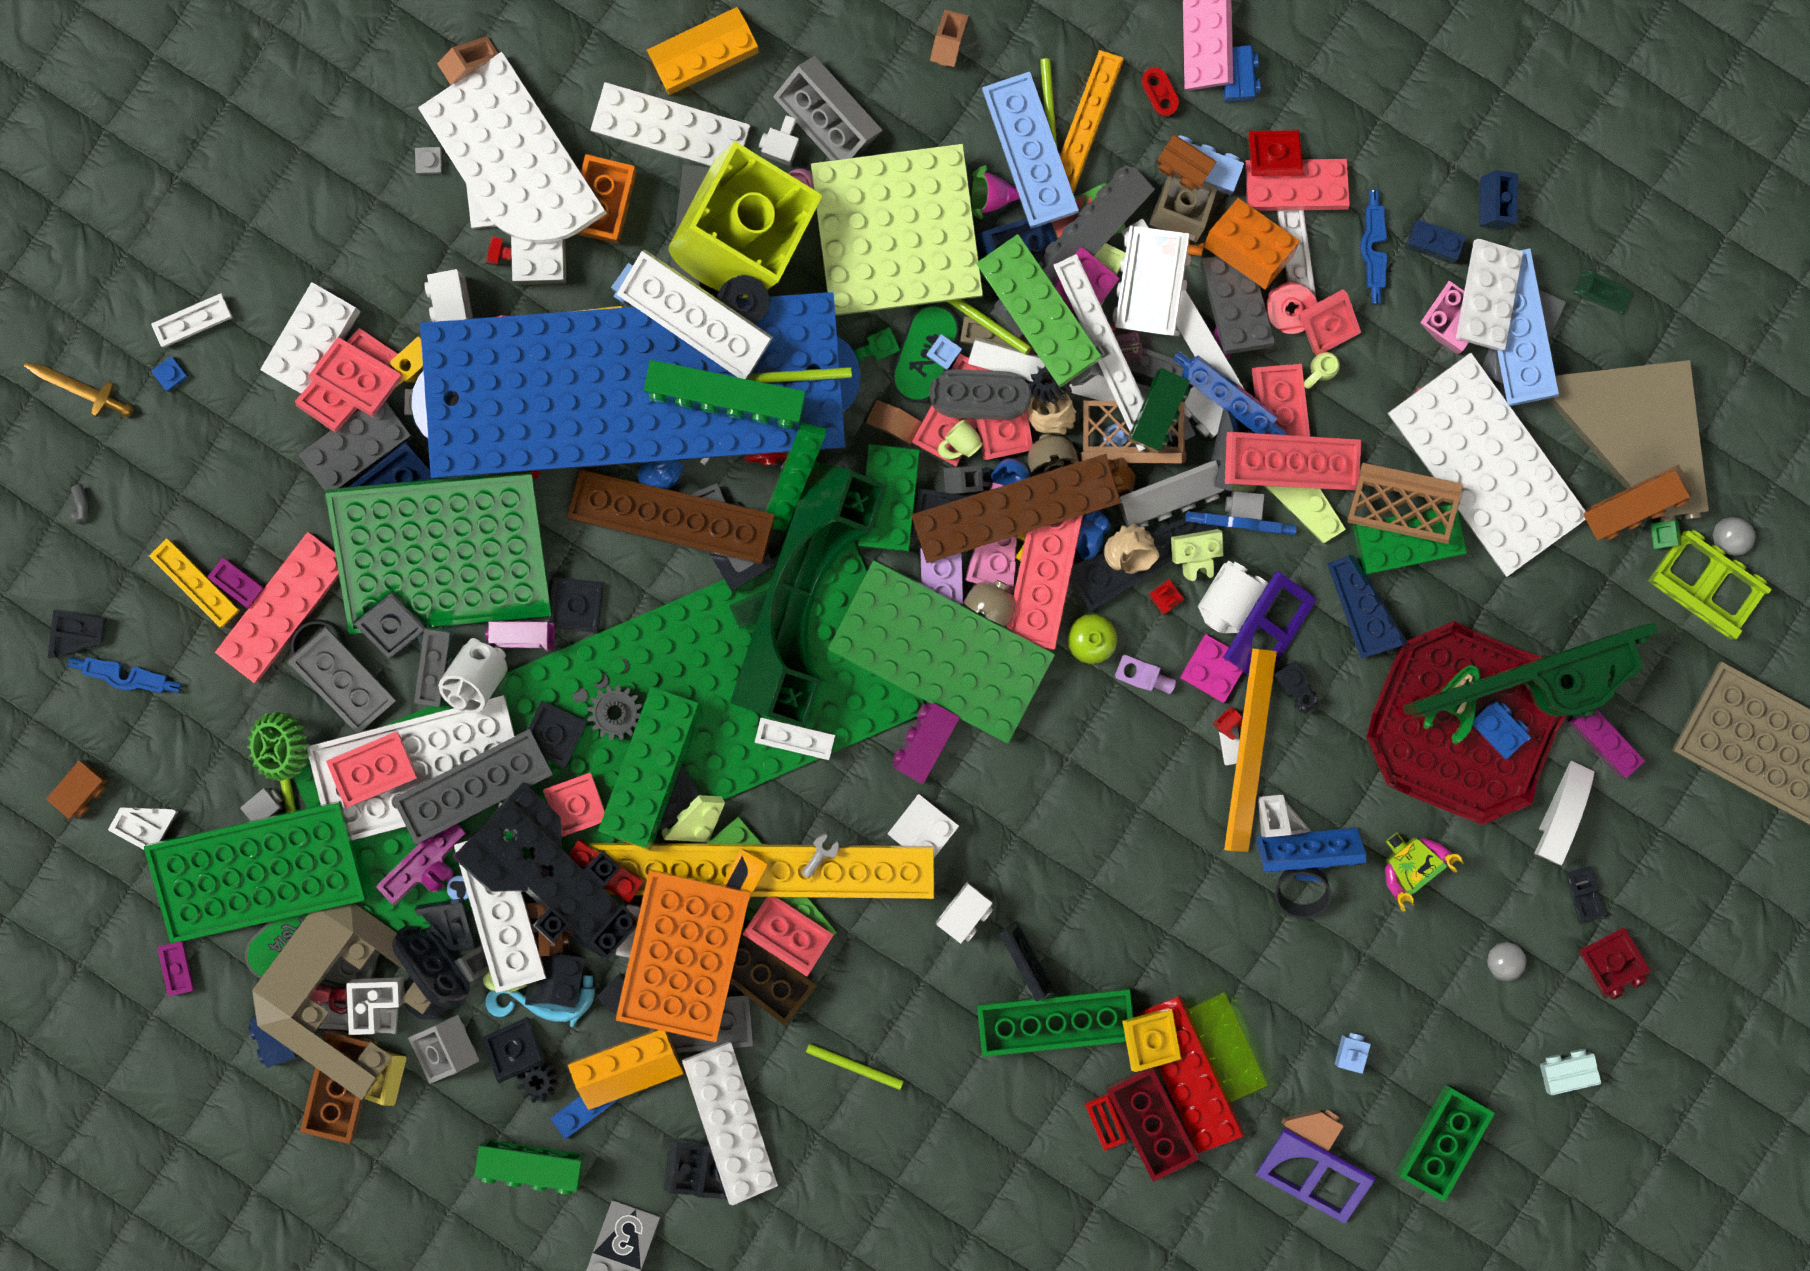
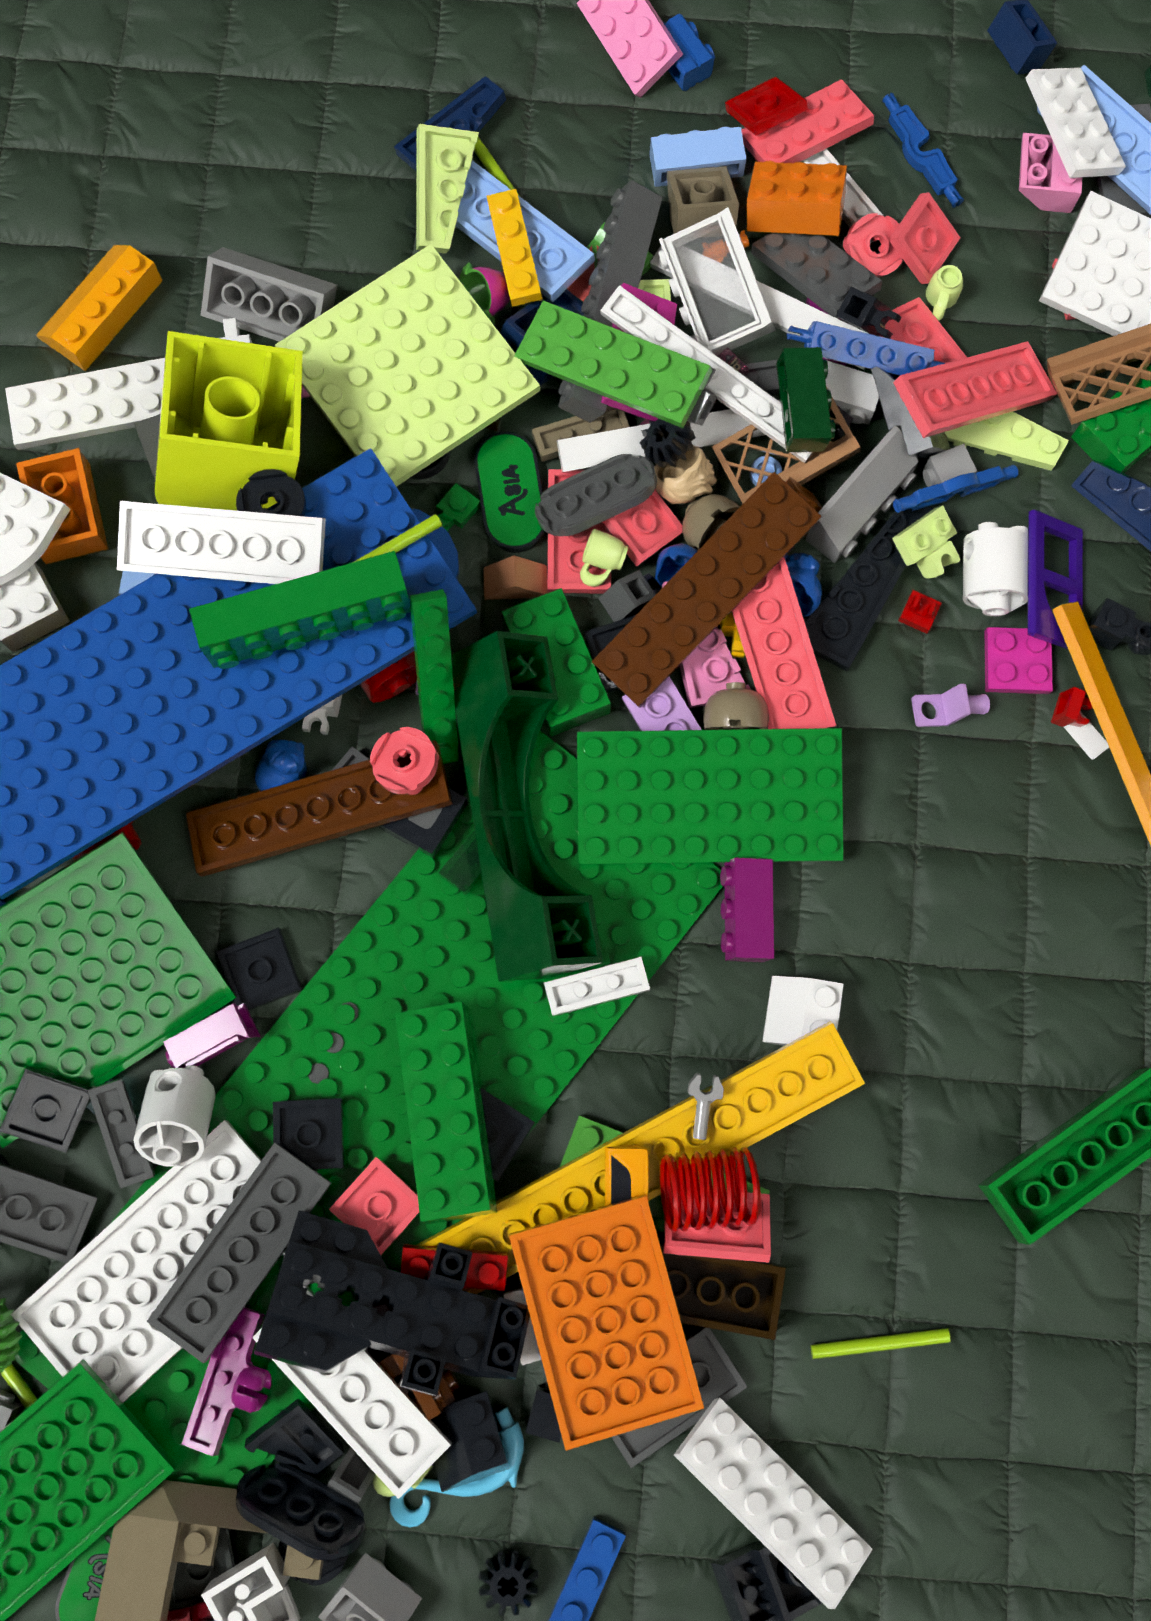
camera: 25 degrees left, 10 degrees down
coral plate [326,731,418,808] -> none
tile [447,875,469,900] -> none
black tile [482,1017,545,1084] -> none
light orange slope [568,1029,684,1110] -> none
dark grey gear [587,685,643,740] -> none
yellowish green wing [661,795,725,842] -> none
light blue plate [926,334,962,370] -> none
nougat slope [930,9,968,67] -> none
white brick [936,882,993,944] -> none
lime bar [947,299,1031,355] -> none
black tile [999,921,1053,1002] -> none
light orange tile [1060,50,1124,195] -> none
lime cylinder [1067,614,1118,664] -> none
tan hair [1104,523,1159,574] -> none
red plate [1141,67,1179,117] -> none
dark orange brick [1156,134,1217,191] -> none
dark blue brick [1405,219,1466,264] -> none
none -> coral plate [370,727,439,795]
none -> dark blue wing [394,76,506,171]
none -> yellowish green wing [416,124,479,253]
none -> yellow plate [486,189,542,307]
none -> red piece [660,1147,761,1233]
none -> black brick [836,286,902,339]

